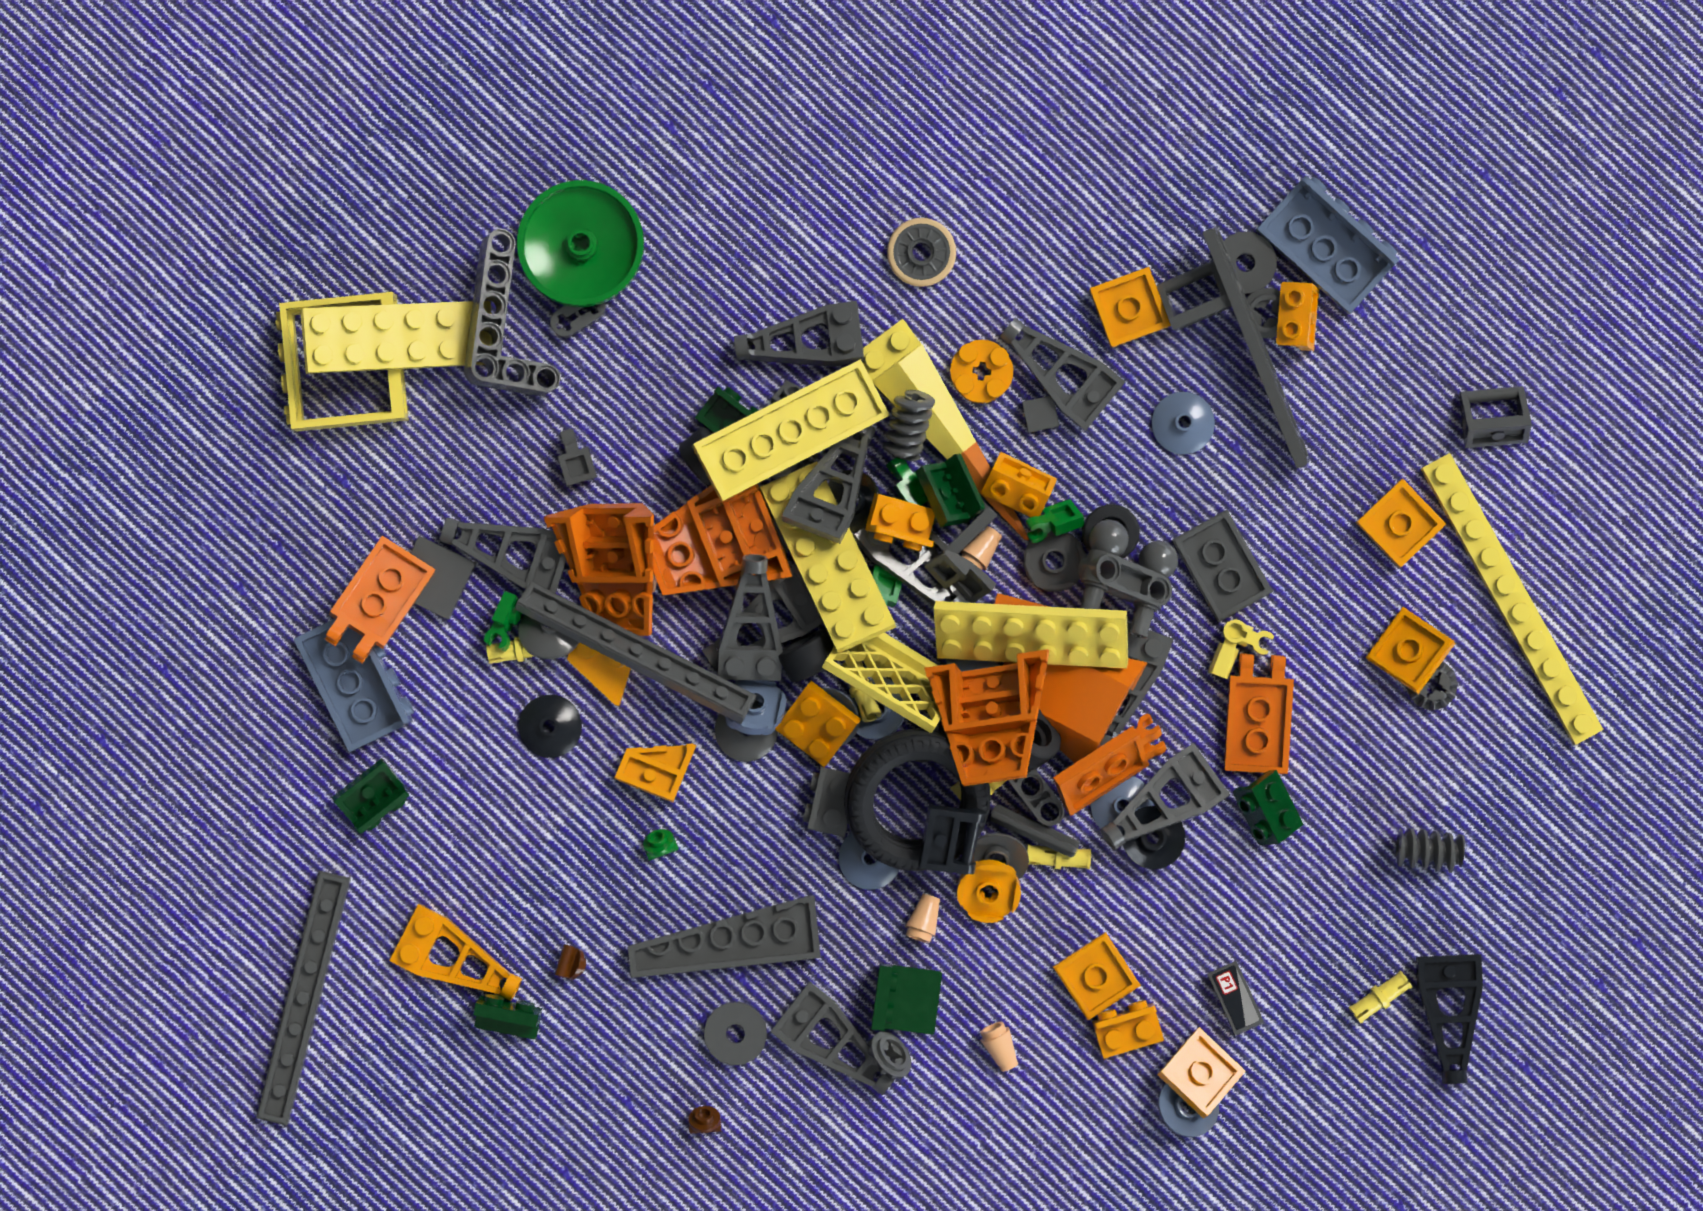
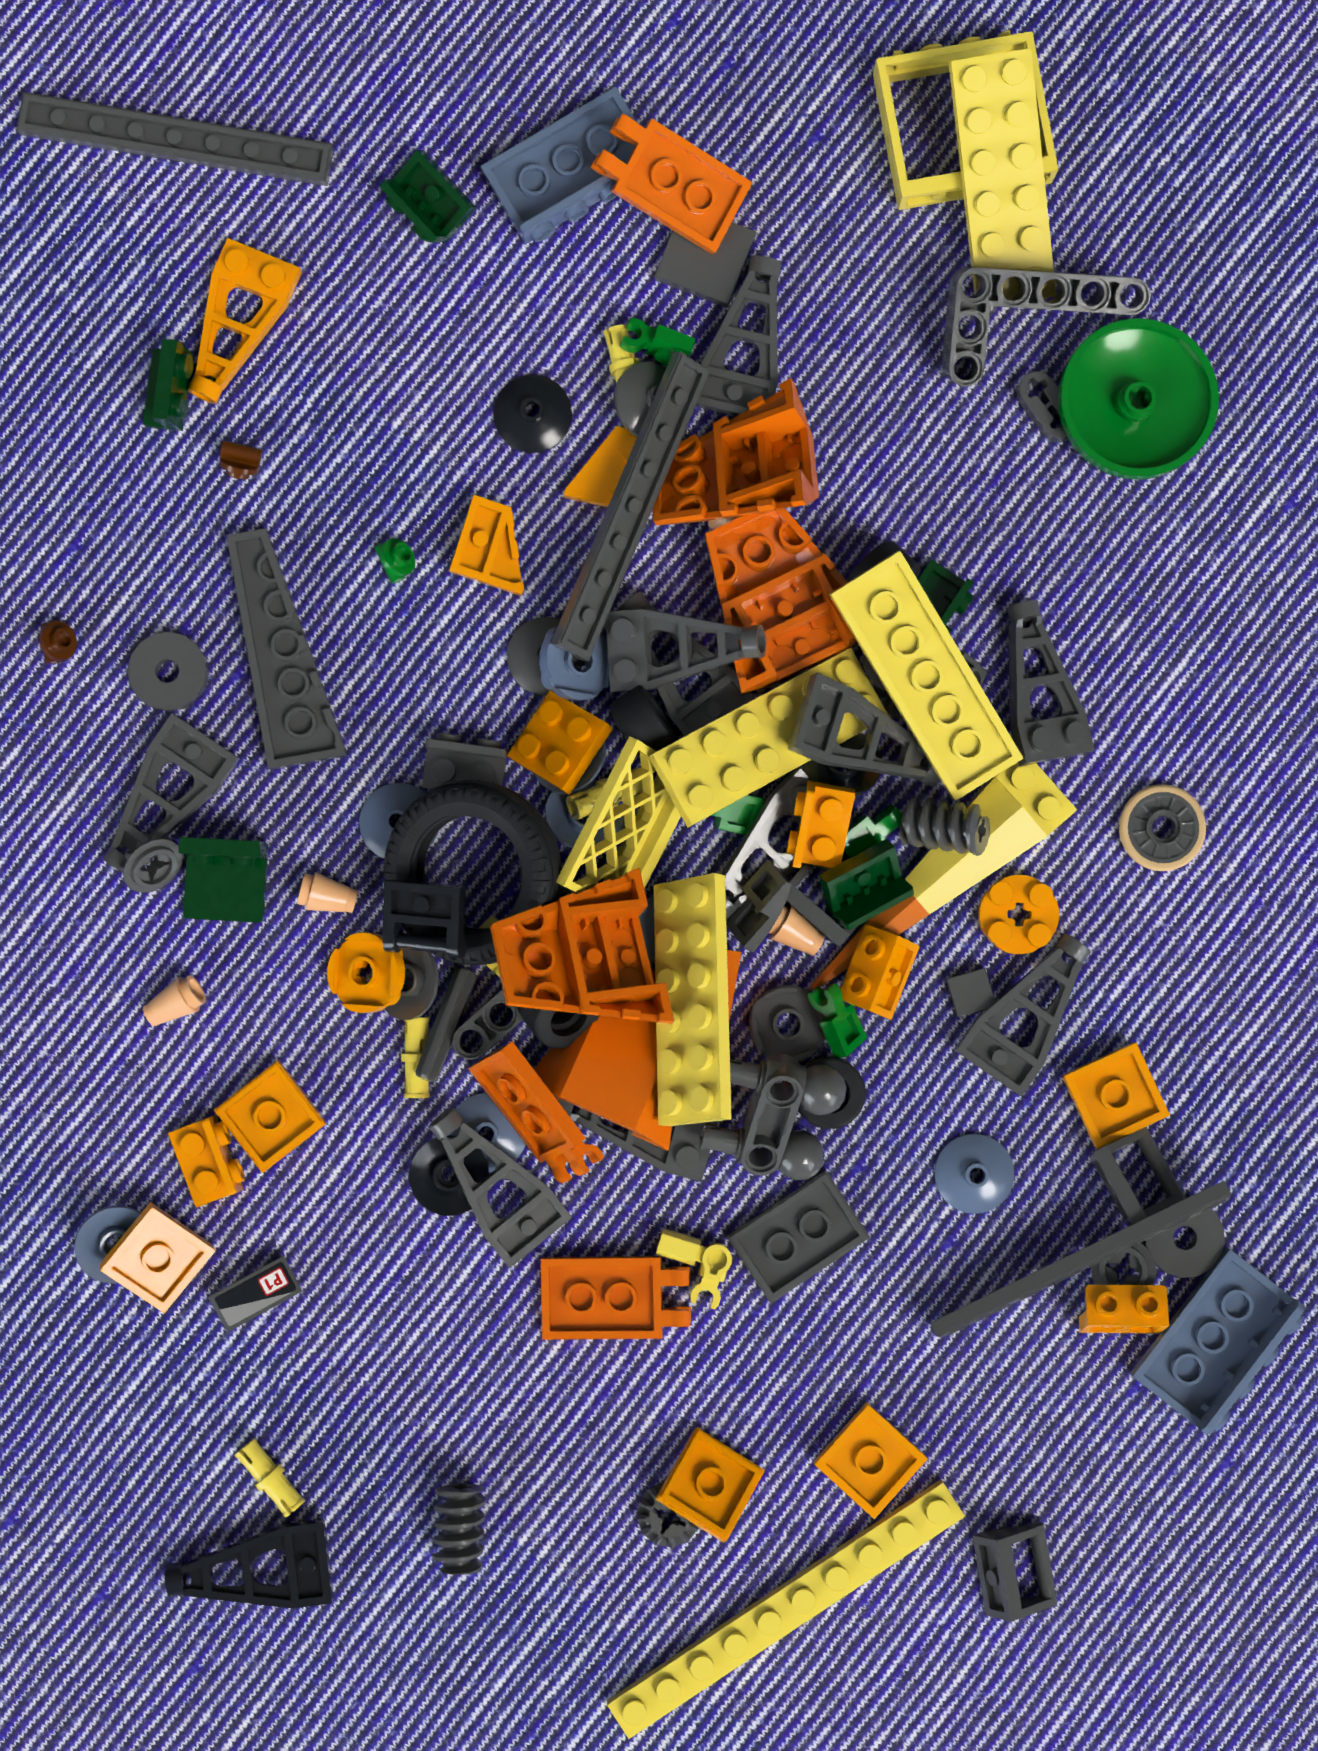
camera: 85 degrees right, 0 degrees up
dark grey plate [558,428,598,486] -> none
dark green bracket [1233,770,1304,845] -> none

